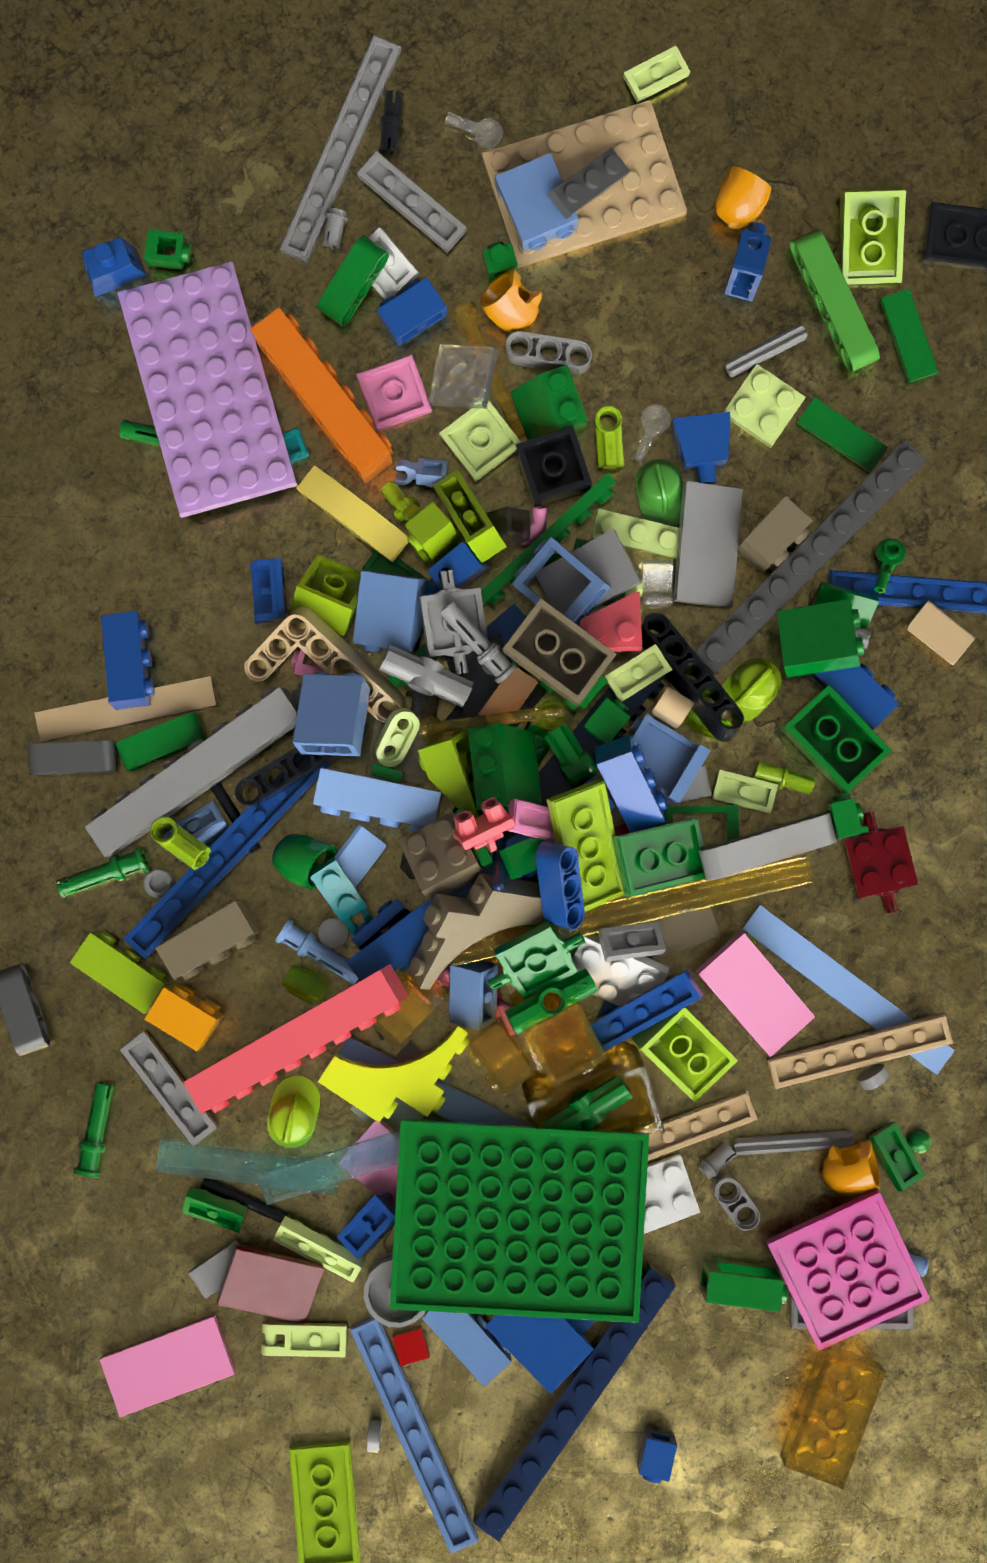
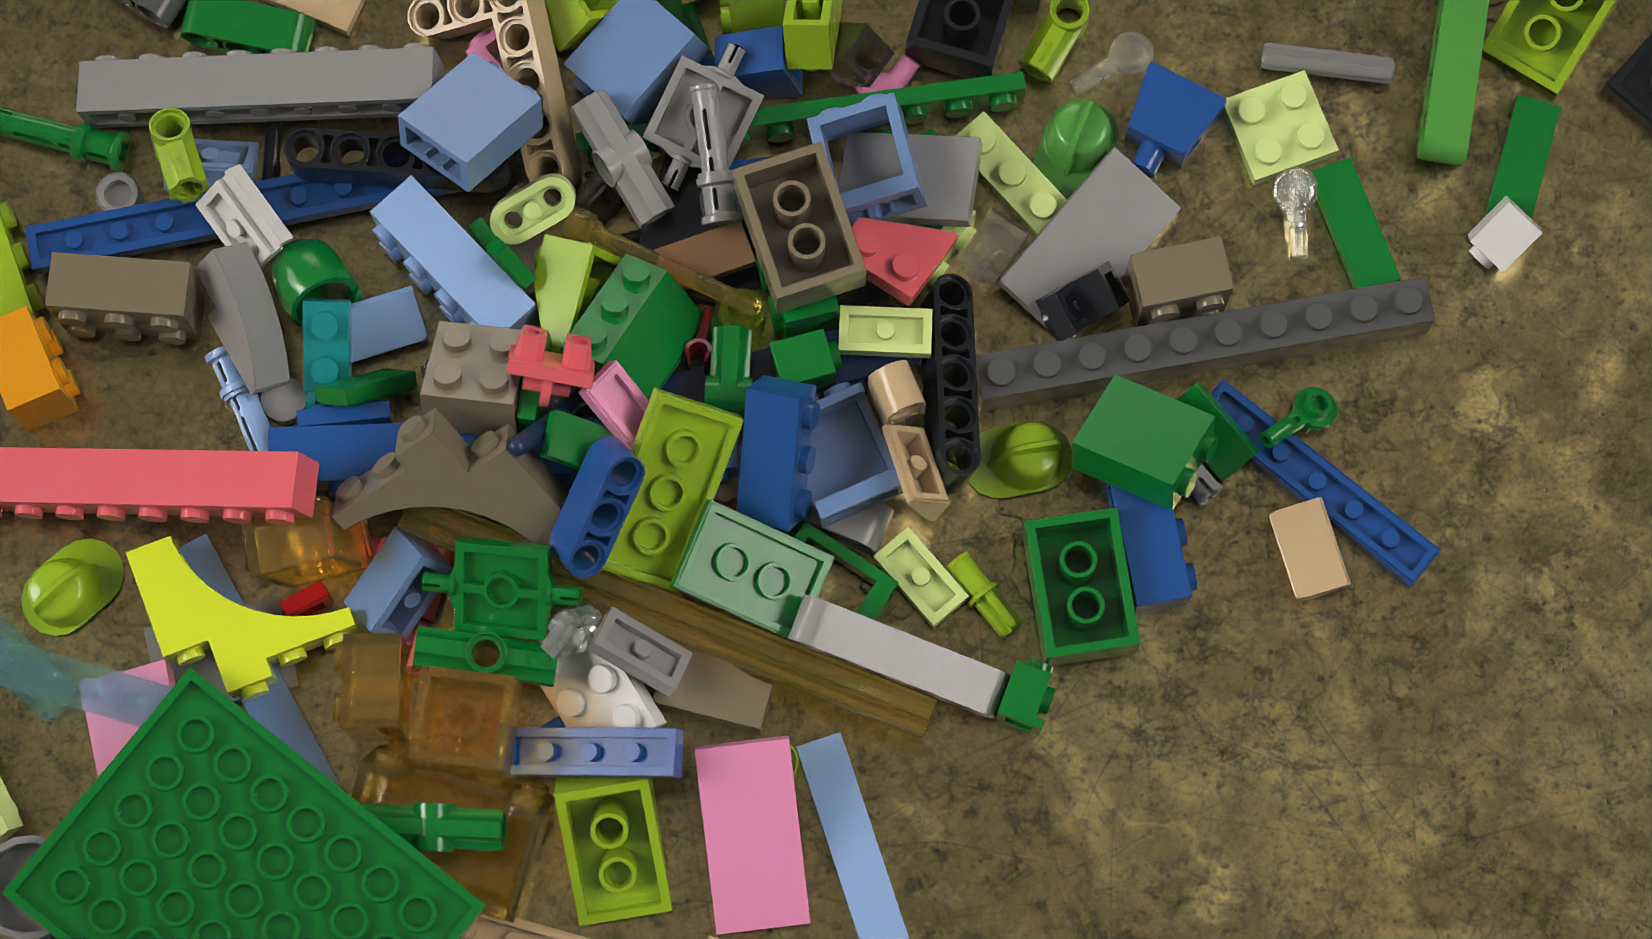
camera: 30 degrees right, 10 degrees down
clear neon green brick [282,964,329,1005] -> none
blue hinge [337,1192,396,1259] -> none
dark red plate [843,811,919,914] -> none
none -> white plate [195,164,293,270]
none -> light grey slope [195,242,290,394]
none -> red tile [279,580,335,616]
none -> green tile [315,368,417,407]
none -> green tile [485,236,537,289]
none -> clear plate [540,605,602,659]
none -> dark red hand [685,307,715,373]
none -> tan slope [882,424,950,521]
none -> black brick [1035,261,1130,342]
none -> clear plate [1273,167,1318,258]
none -> white brick [1468,195,1542,272]

